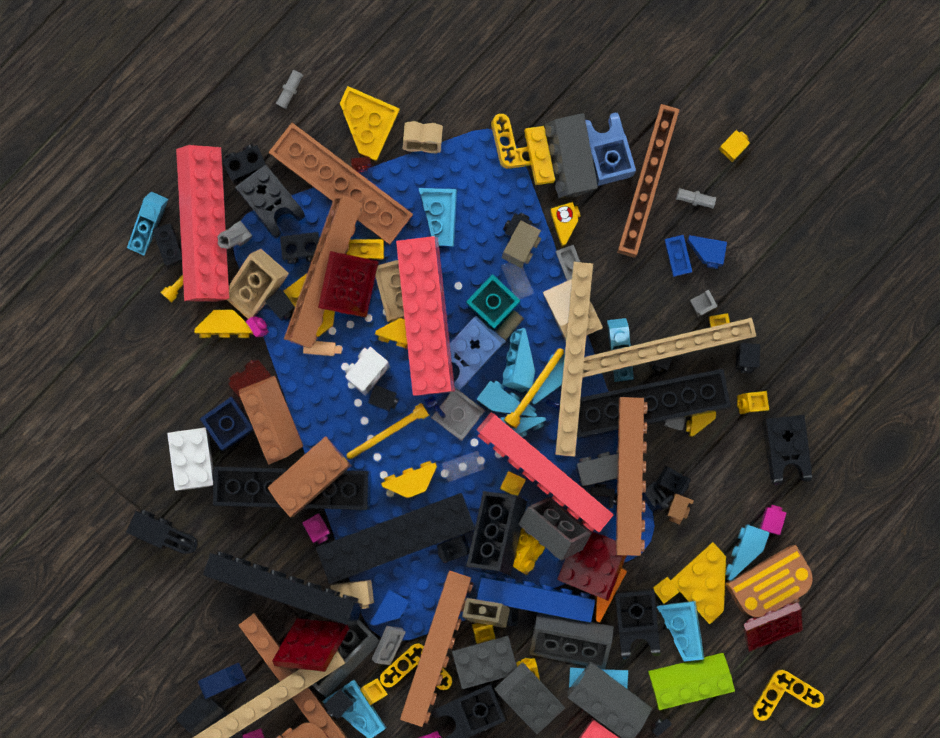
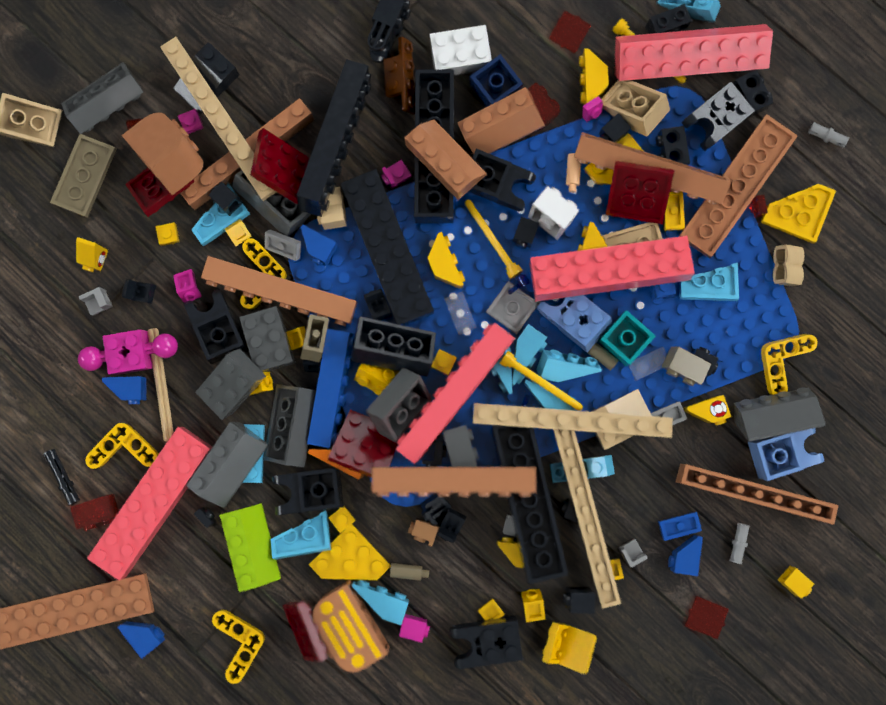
camera: 85 degrees right, 0 degrees up
dark blue slope [198,662,246,699] -> none
light grey piece [217,221,253,249] -> none
yellow plate [524,126,555,185] -> none
none -> reddish brown bracket [384,37,415,114]
none -> dark tan cylinder [390,563,429,581]
none -> black brick [468,149,536,212]
none -> yellow tile [478,598,505,620]
none -> yellow bracket [542,622,597,674]
none -> clear red piece [549,11,591,53]
none -> clear red piece [685,596,729,639]

